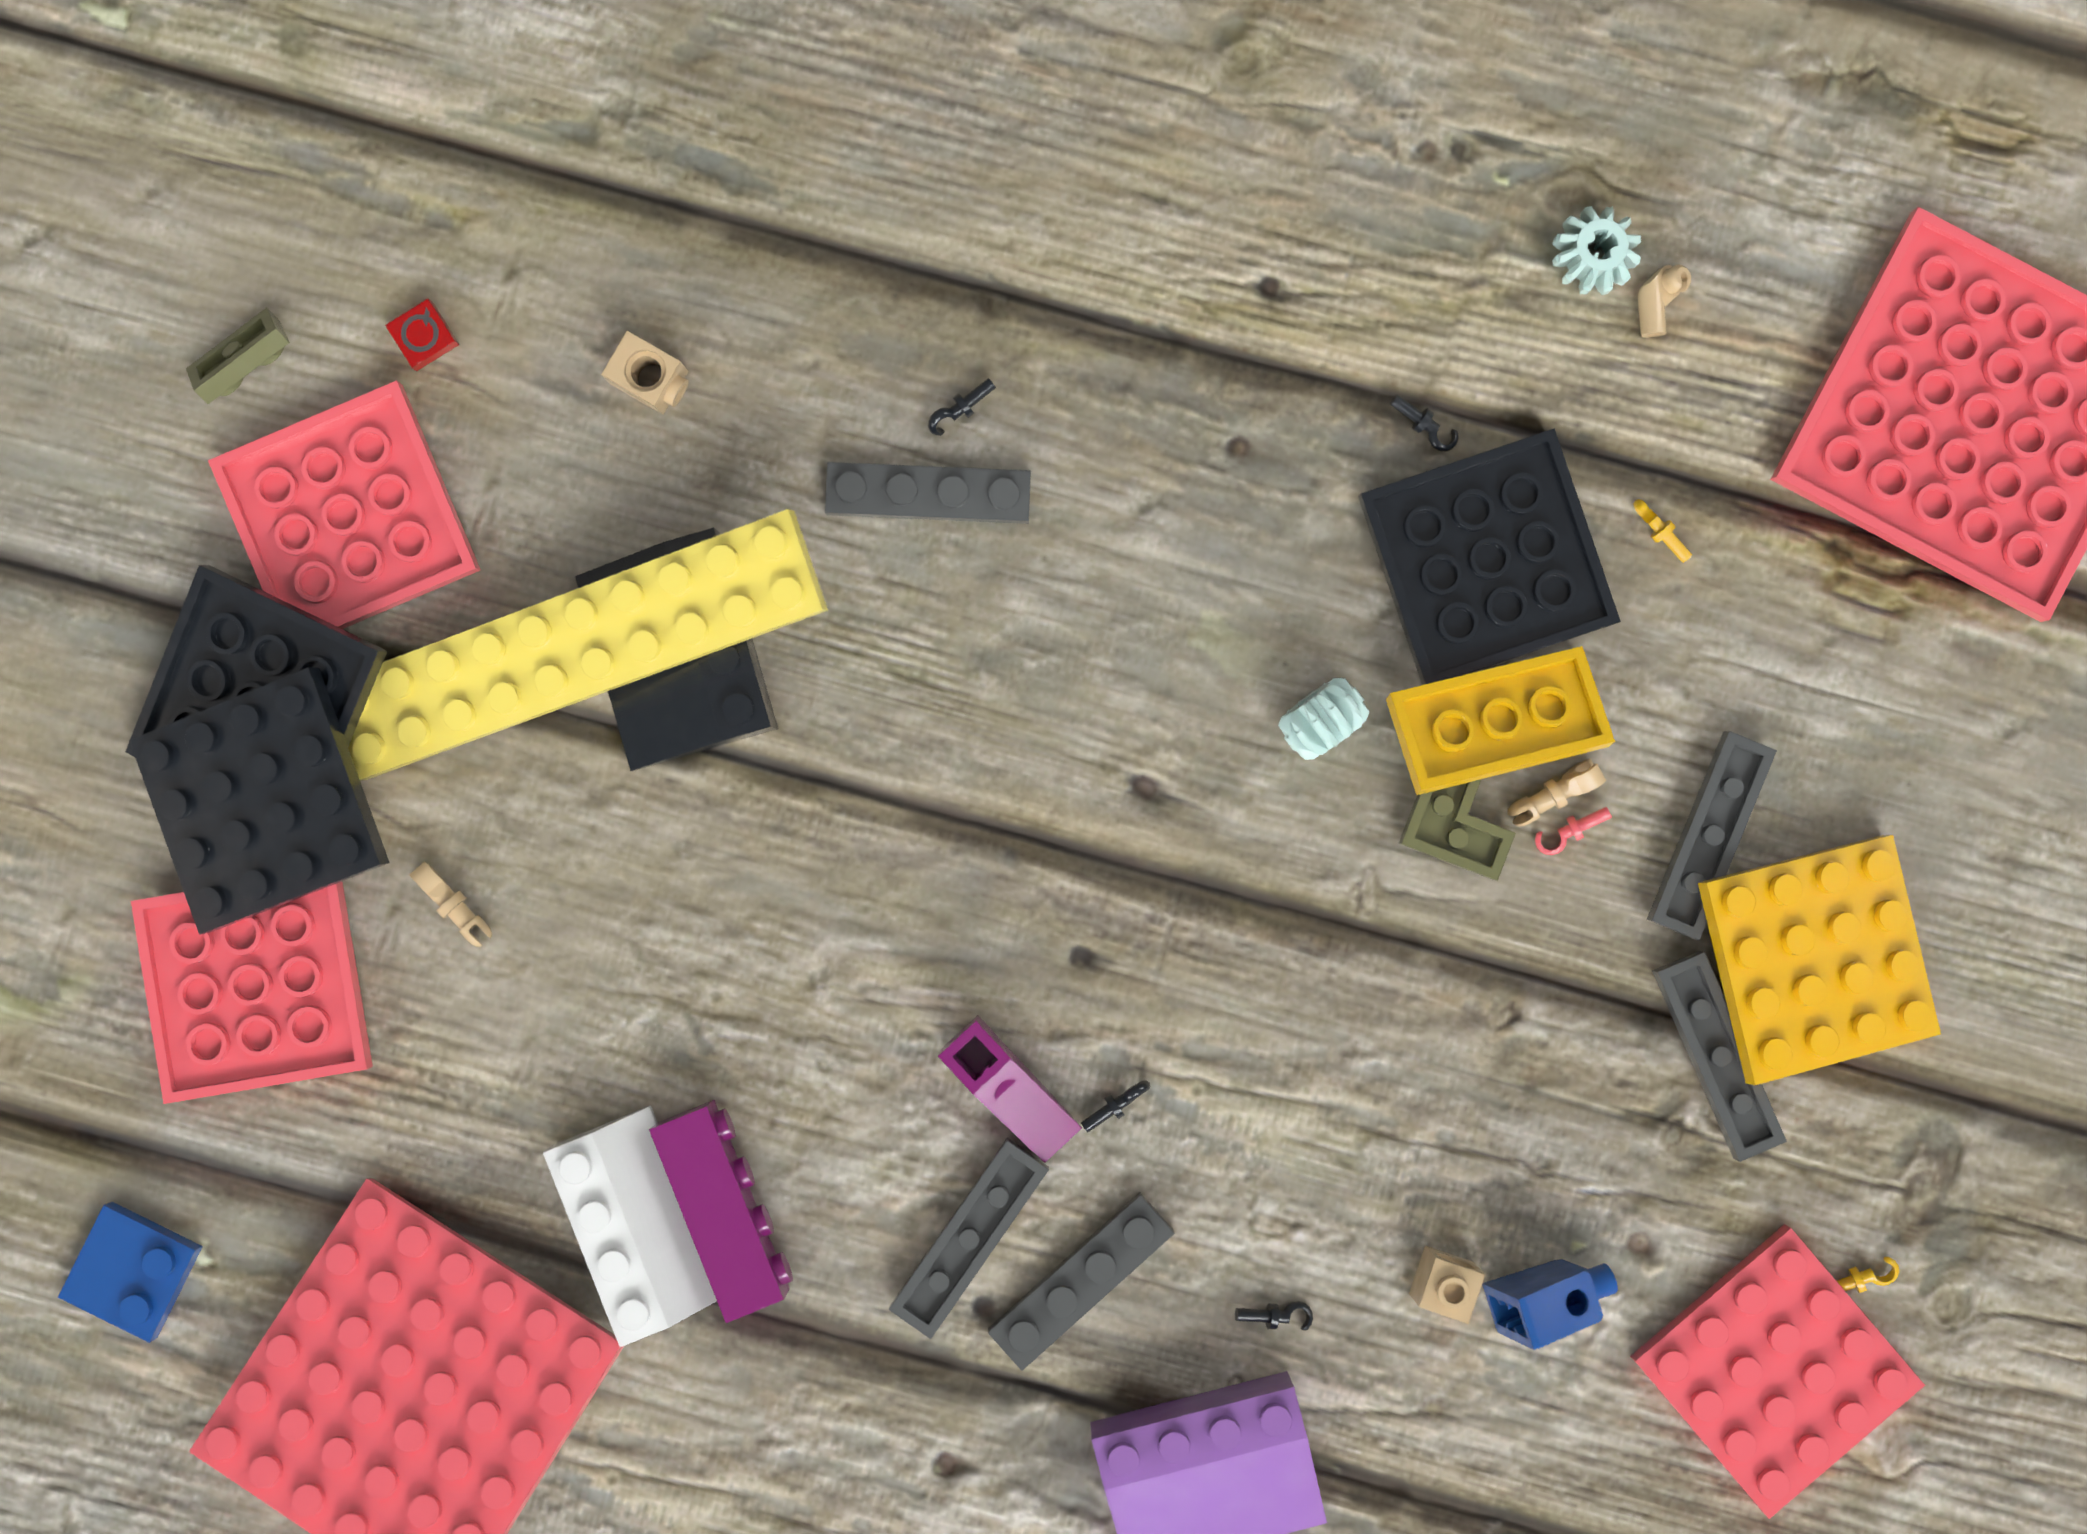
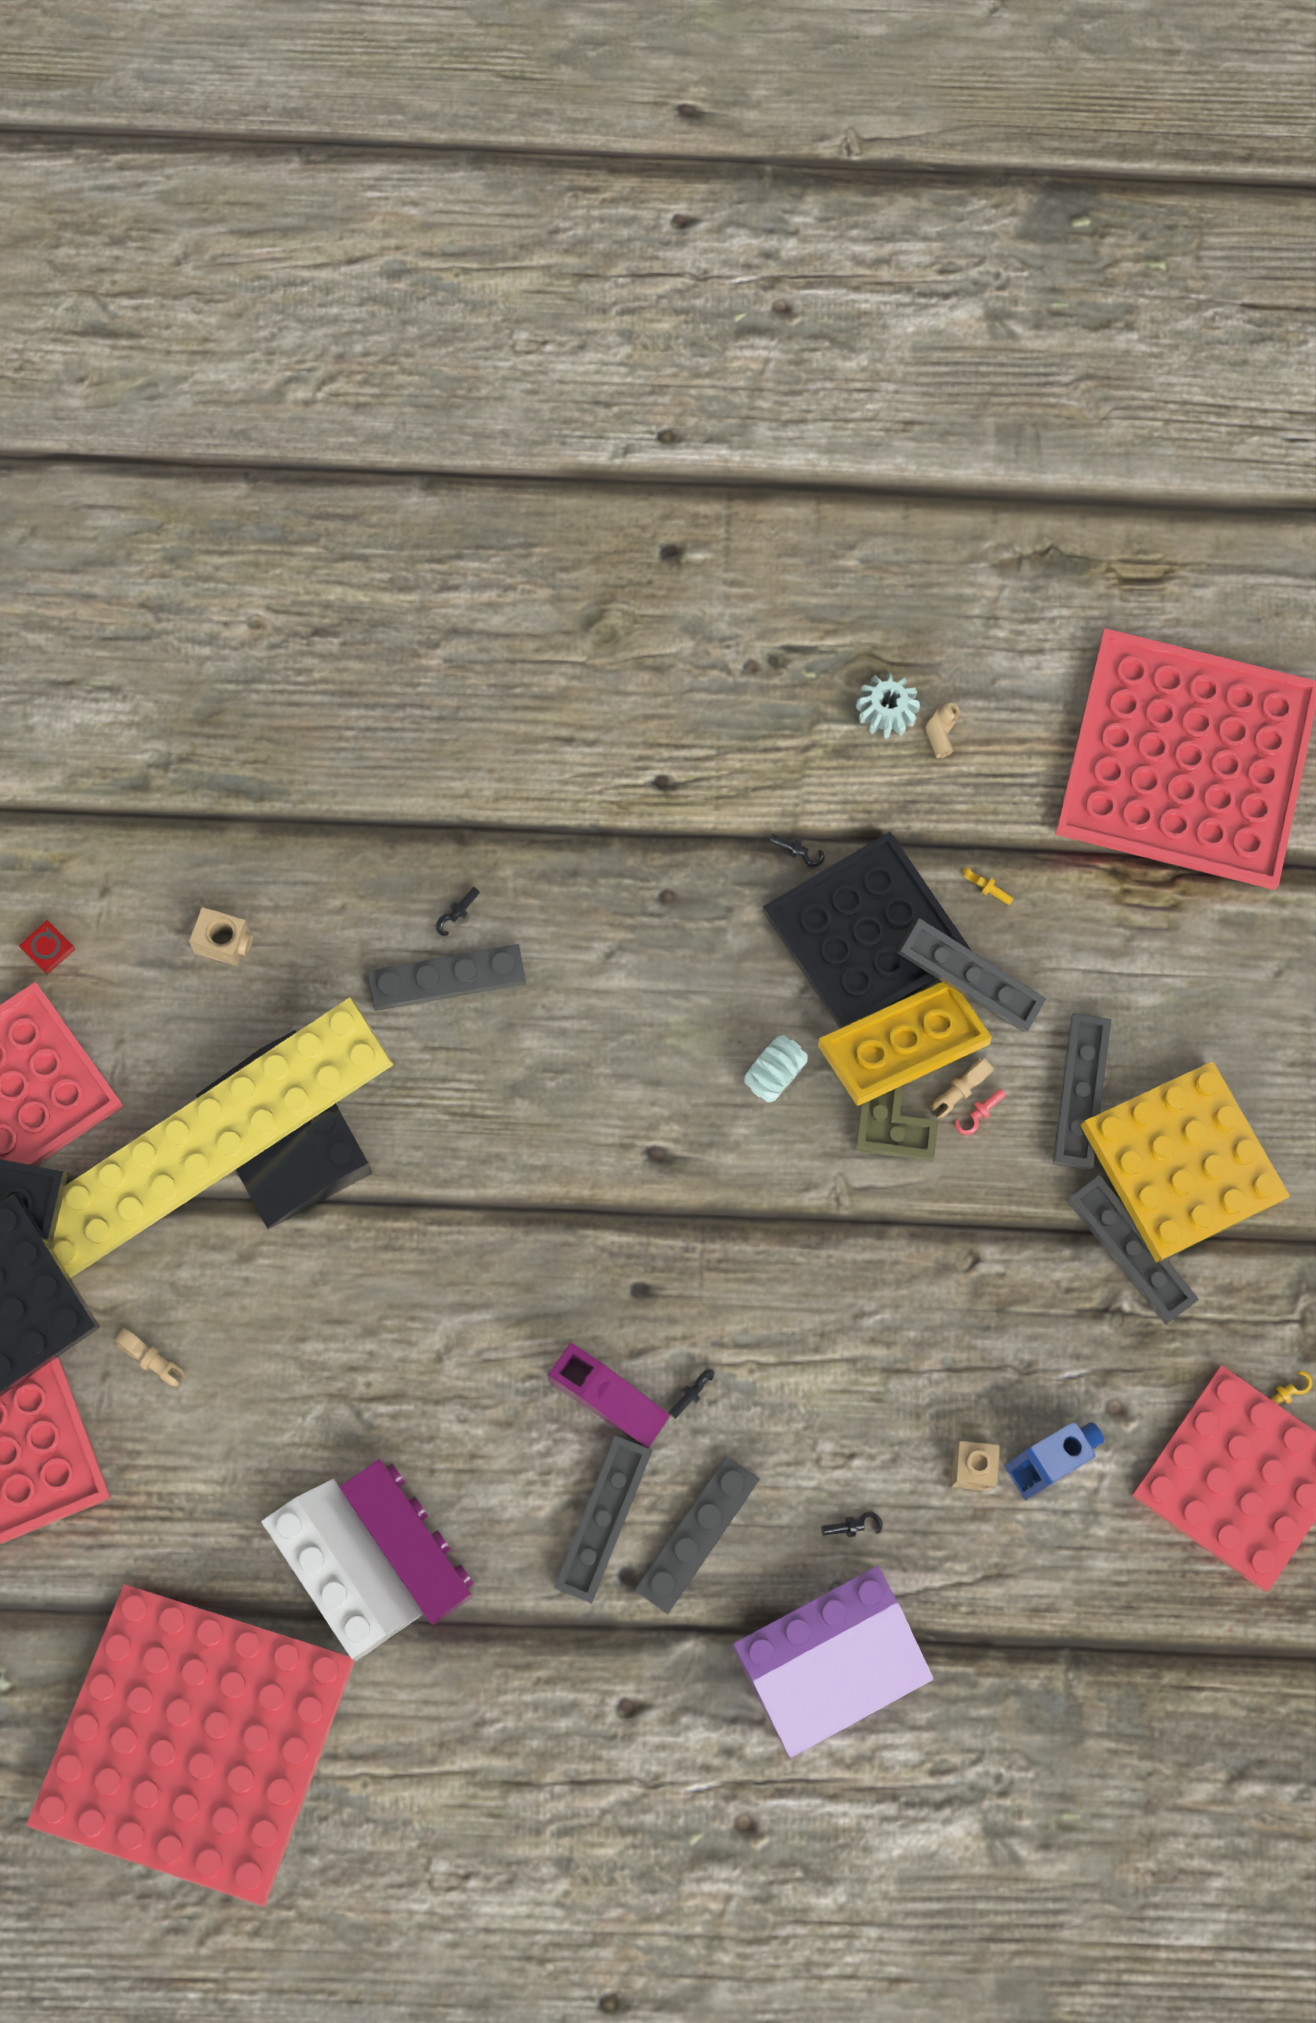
camera: 20 degrees left, 15 degrees down
none -> dark grey plate [896,918,1046,1032]

